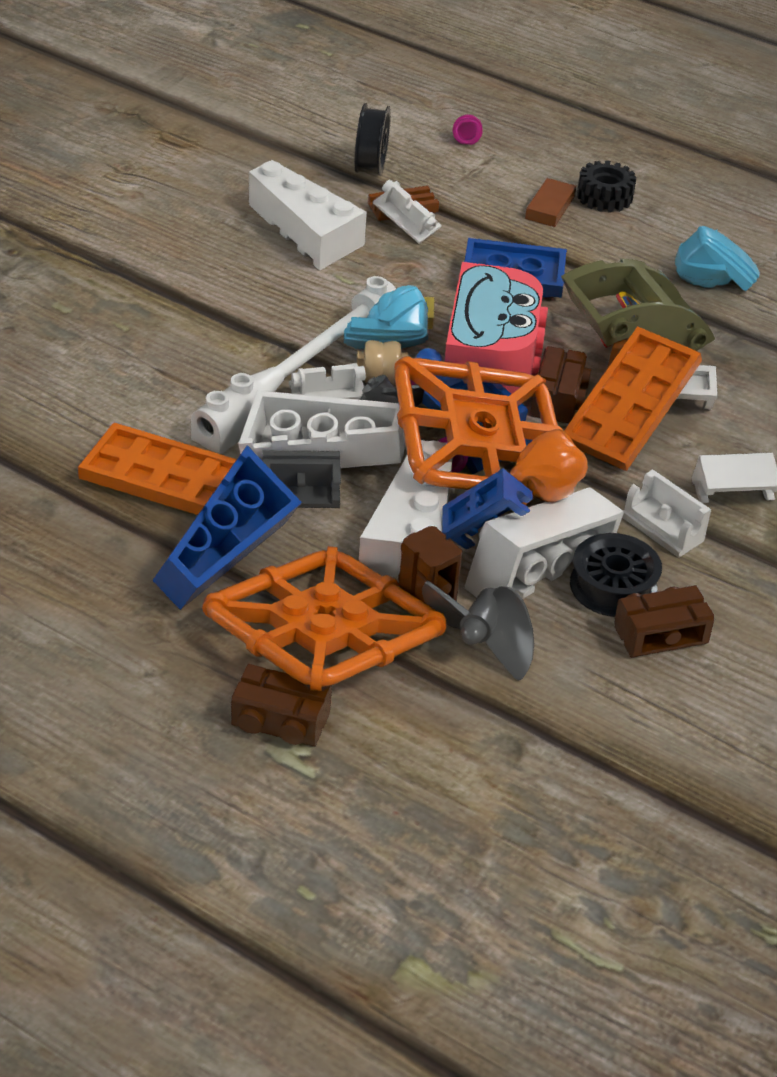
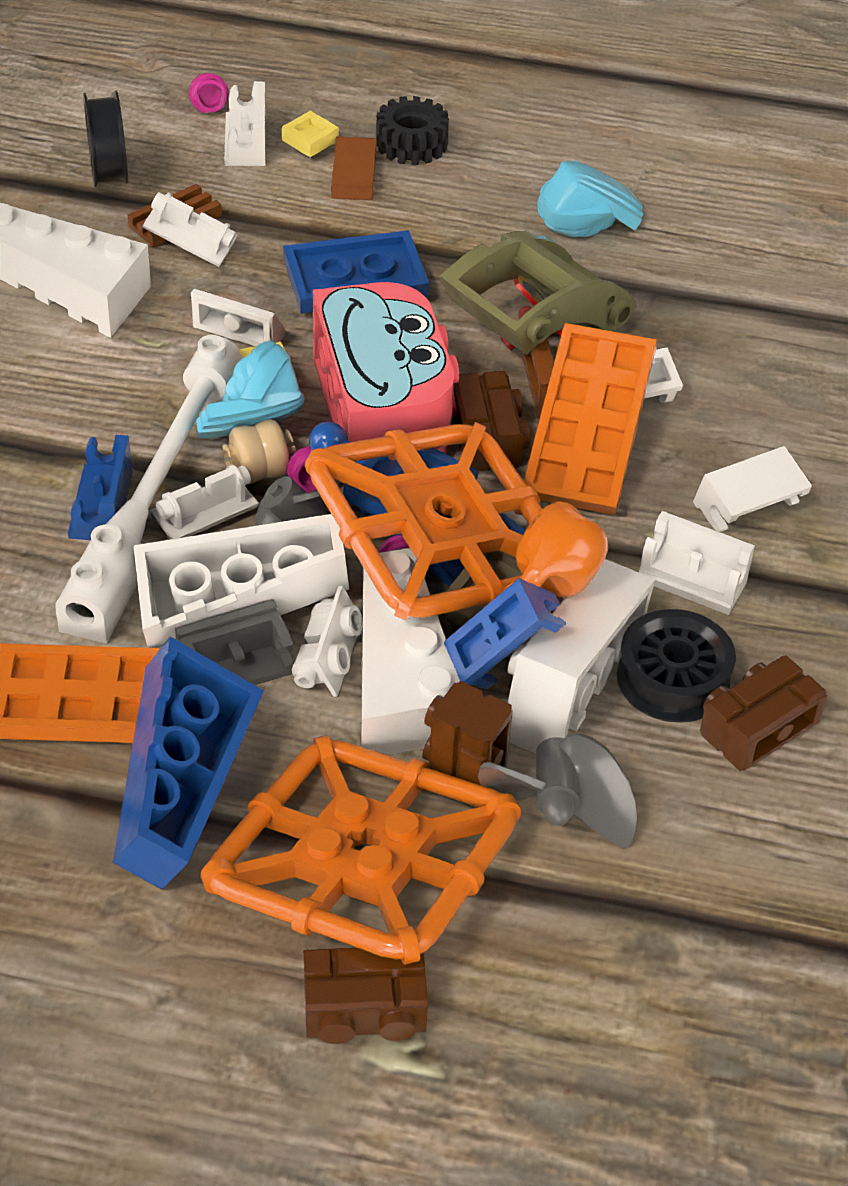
camera: 20 degrees left, 5 degrees up
none -> blue hinge [68,435,132,540]
none -> white slope [191,289,285,346]
none -> white hinge [224,82,266,166]
none -> light yellow plate [282,111,339,157]
none -> white hinge [292,586,363,697]

